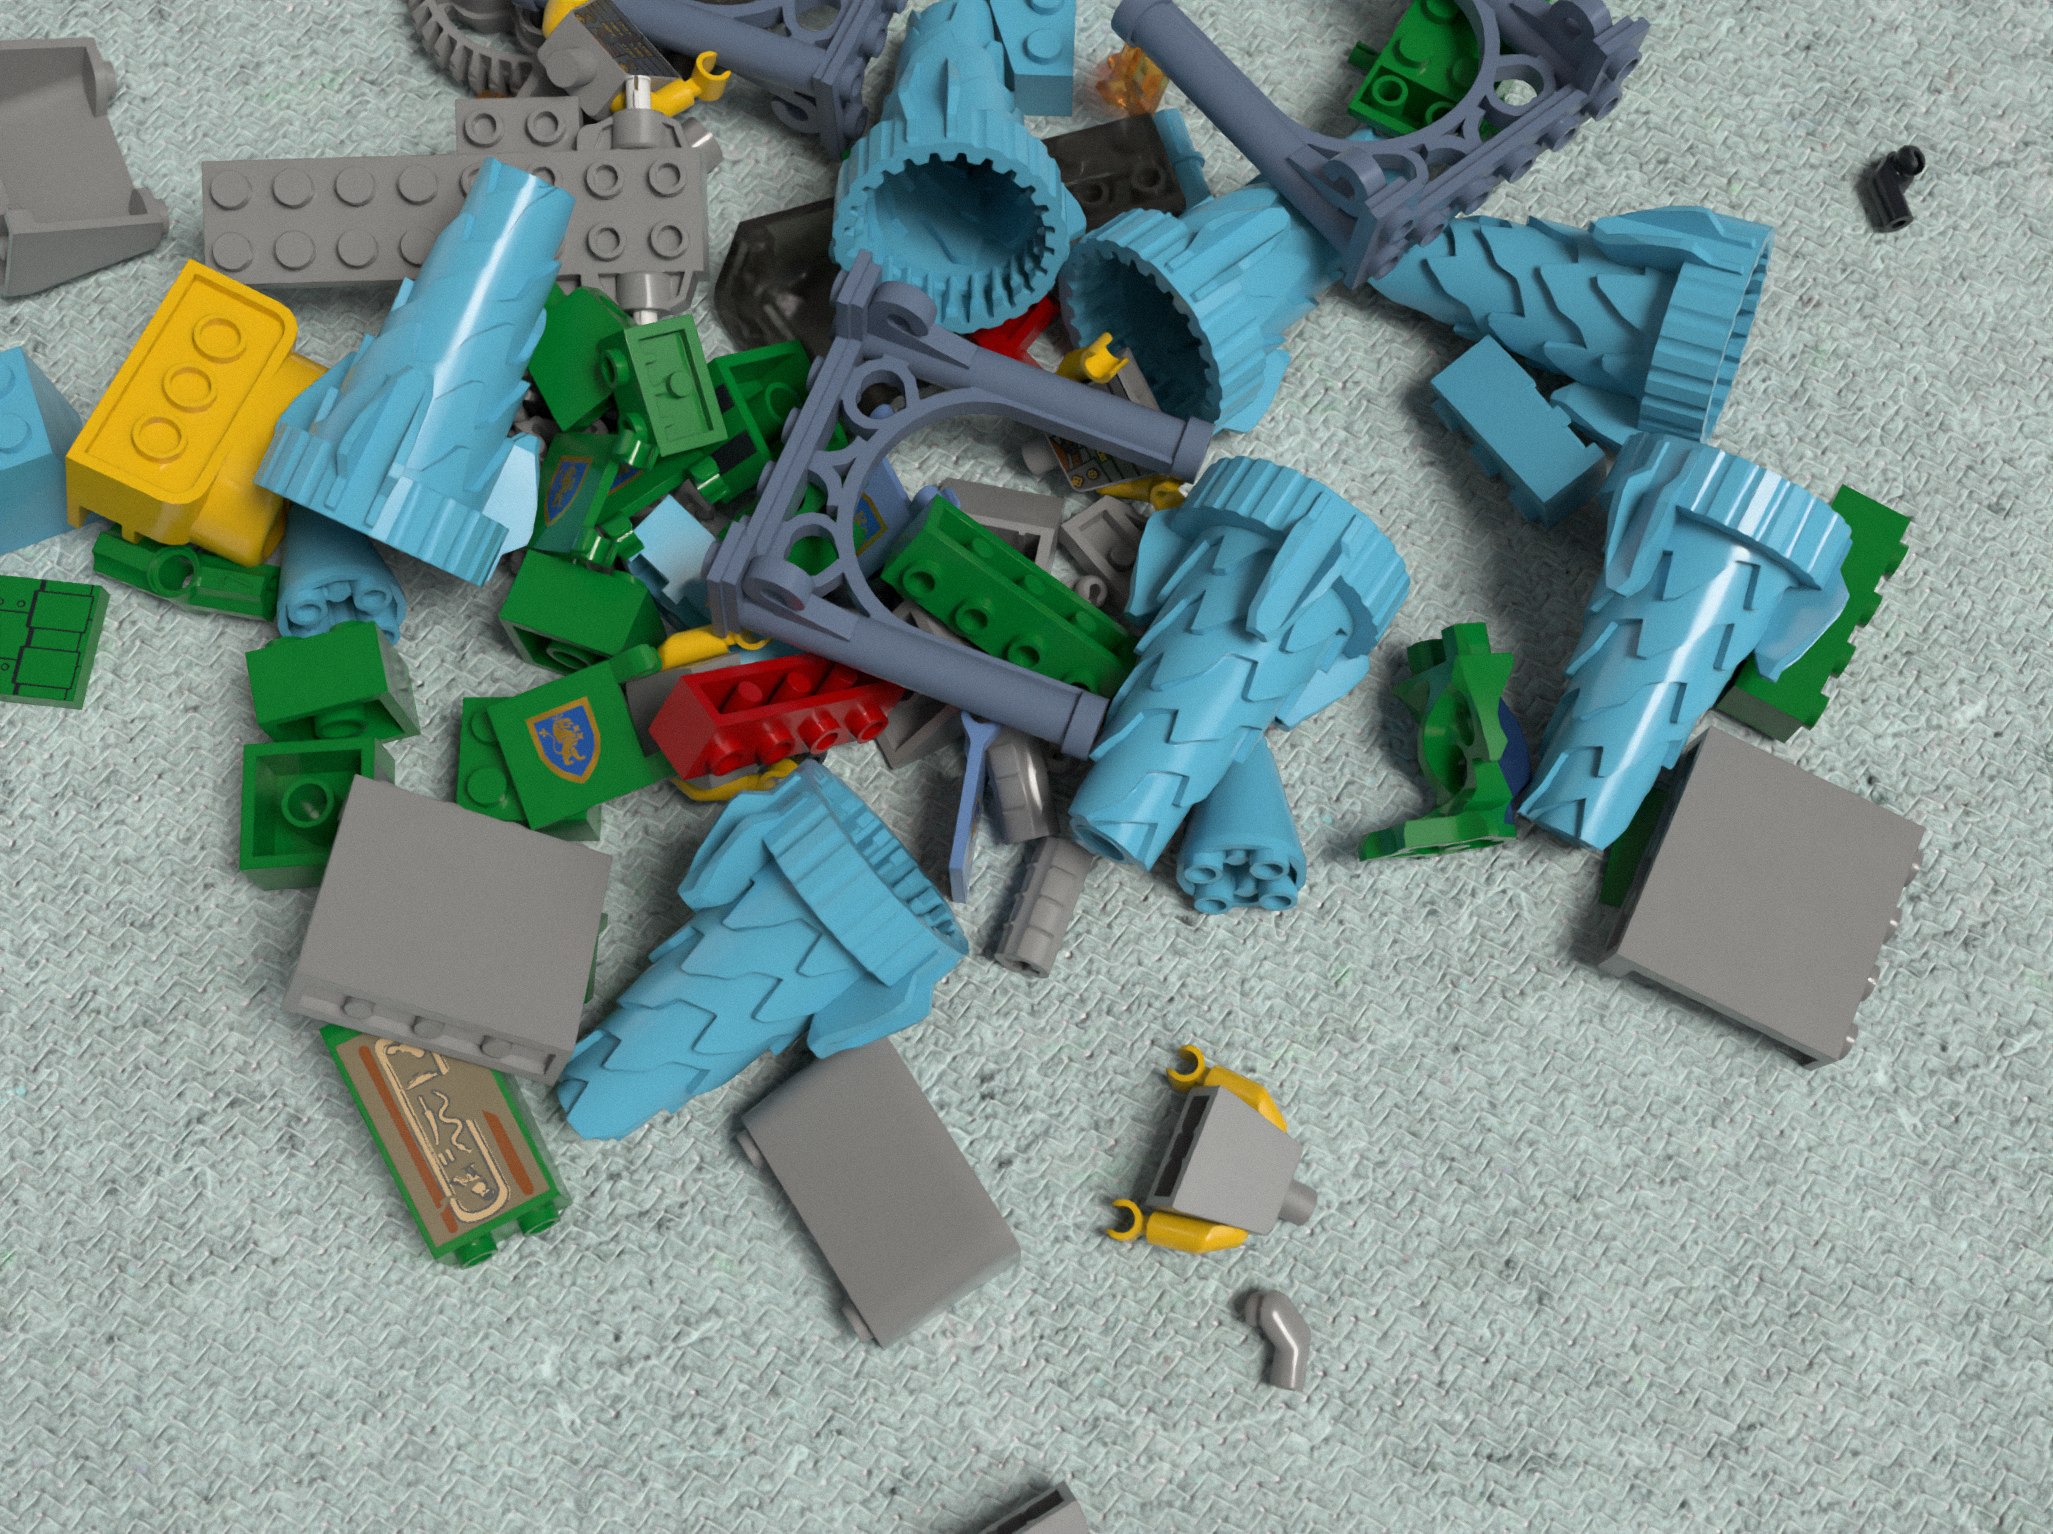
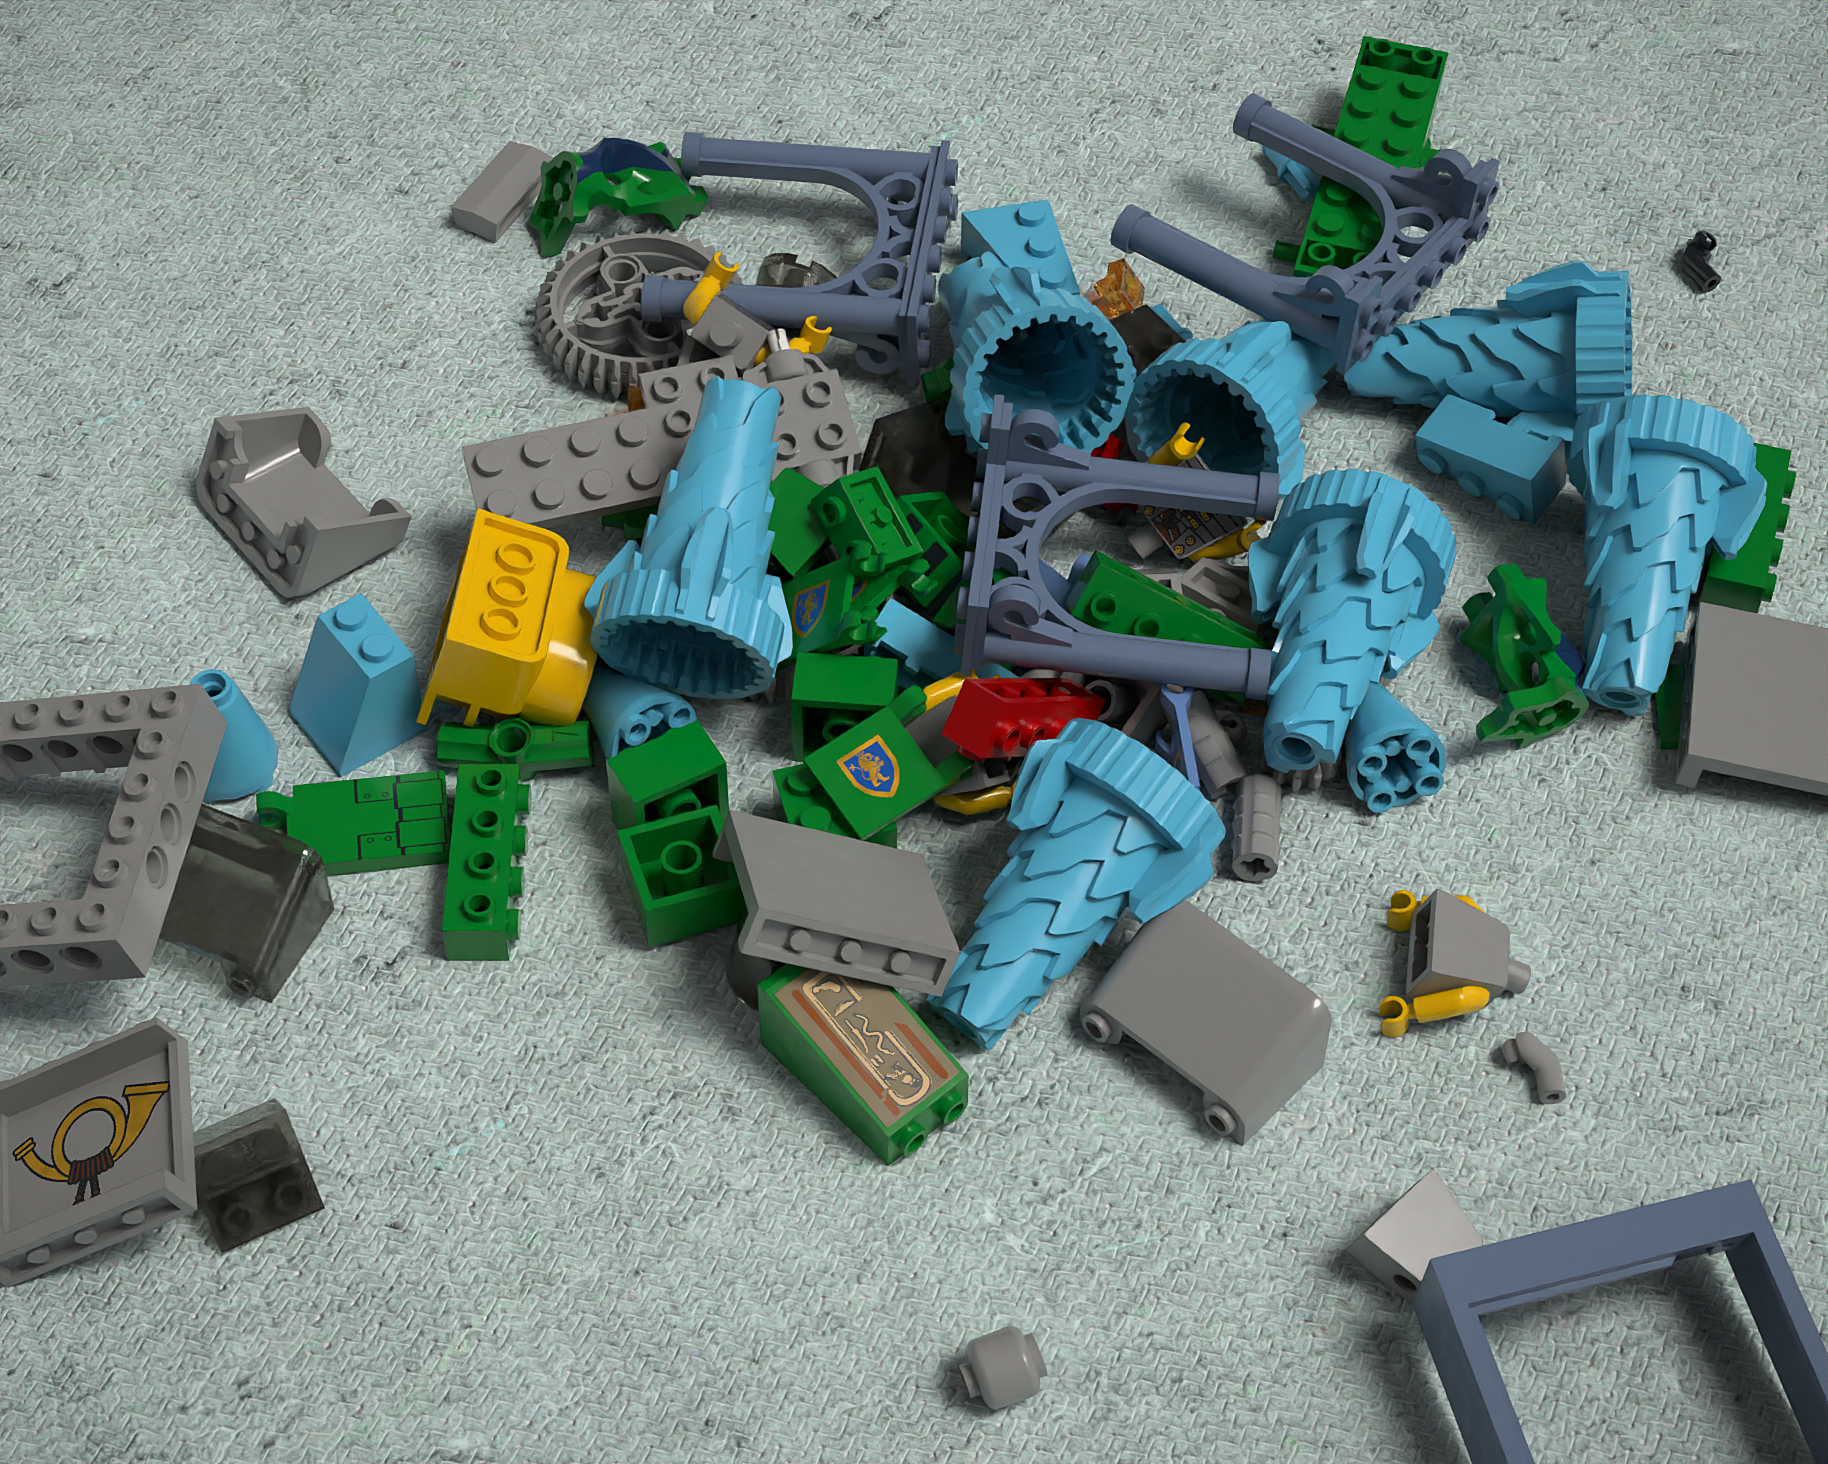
camera: 15 degrees left, 20 degrees down
none -> green brick [442,764,532,961]

